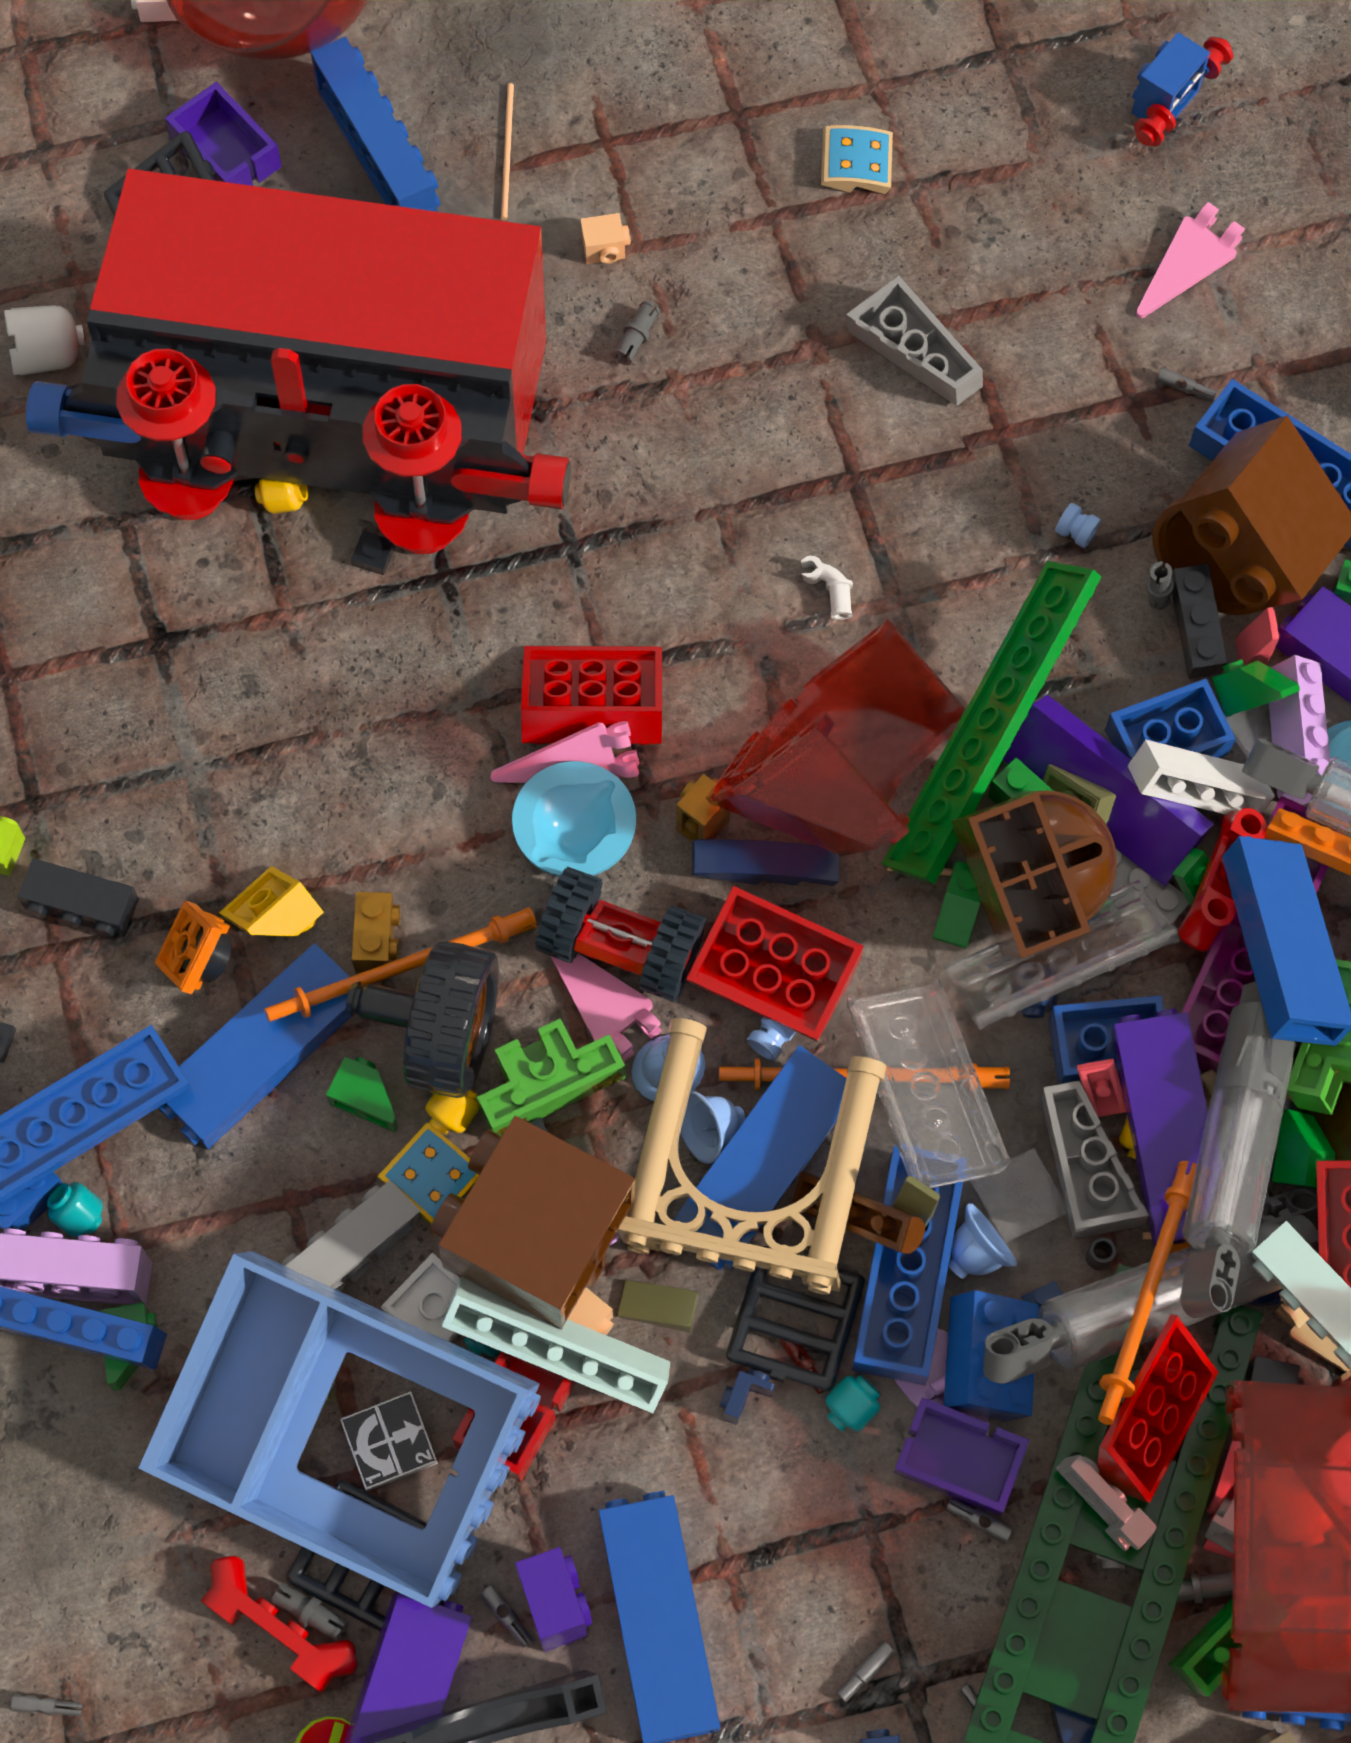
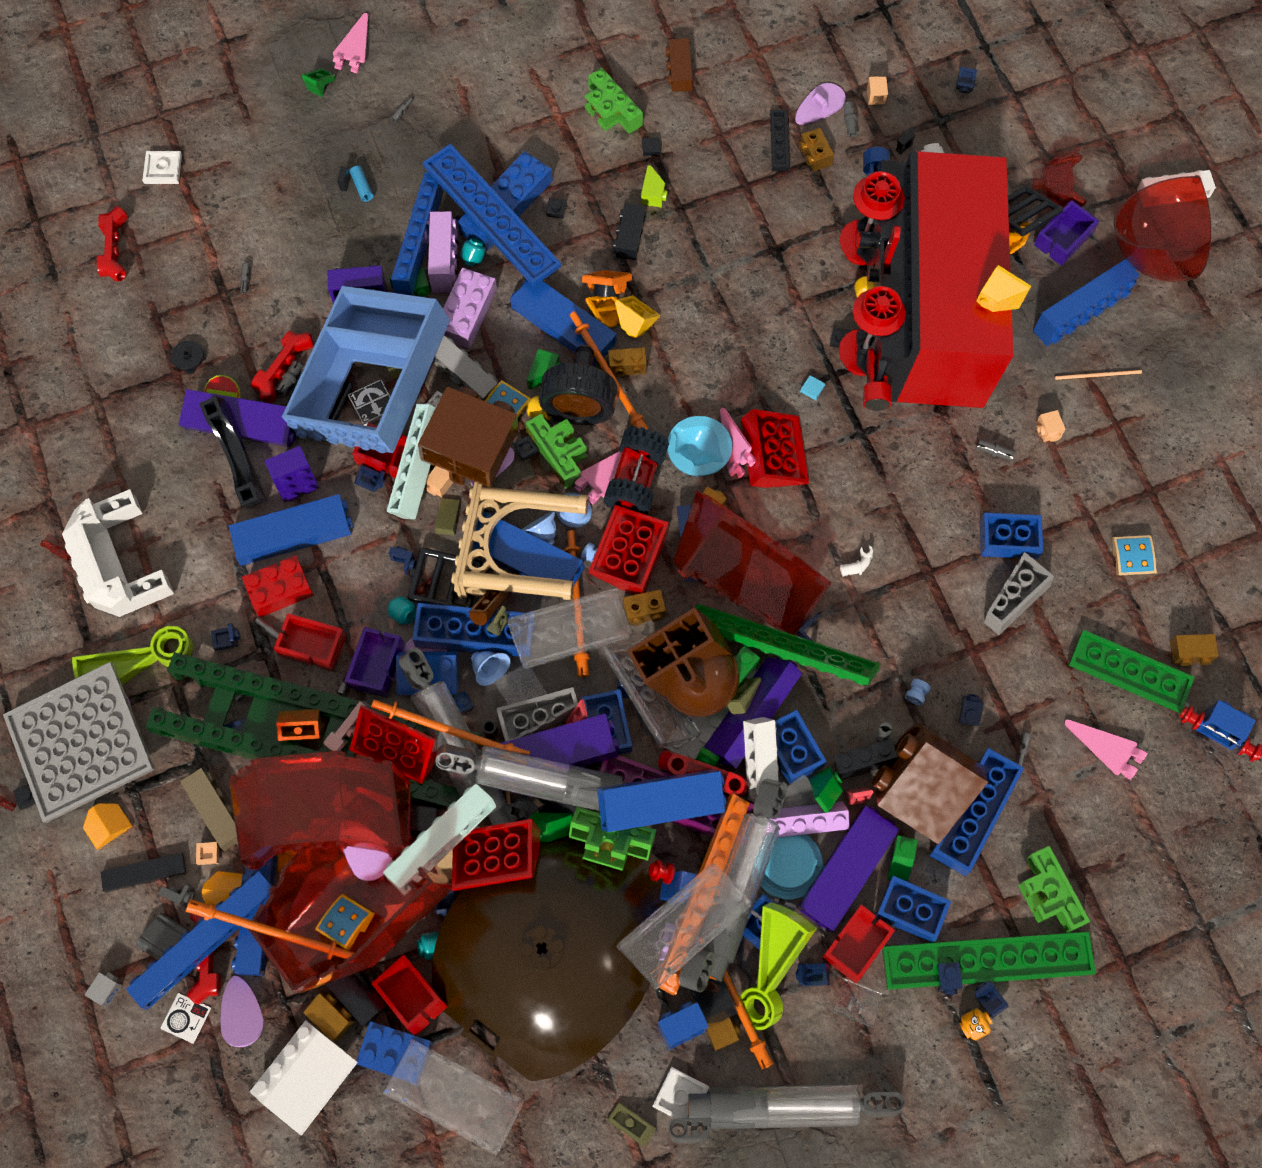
camera: 85 degrees right, 0 degrees up
none -> red piece [242,555,314,617]
none -> red piece [274,613,346,672]
none -> pearl gold brick [276,709,322,741]
none -> dark purple piece [327,265,387,304]
none -> dark blue bracket [354,465,386,492]
none -> lavender brick [443,268,497,349]
none -> light orange slope [585,296,619,328]
none -> pearl gold brick [623,589,666,626]
none -> dark blue bracket [797,614,820,641]
none -> medium azure tile [800,376,826,401]
none -> dark blue bracket [959,694,984,726]
none -> yellow slope [976,265,1031,312]
none -> blue brick [980,513,1043,559]
none -> clear red torso [1033,153,1087,207]
none -> green plate [1068,630,1194,713]
none -> pearl gold brick [1170,634,1219,666]

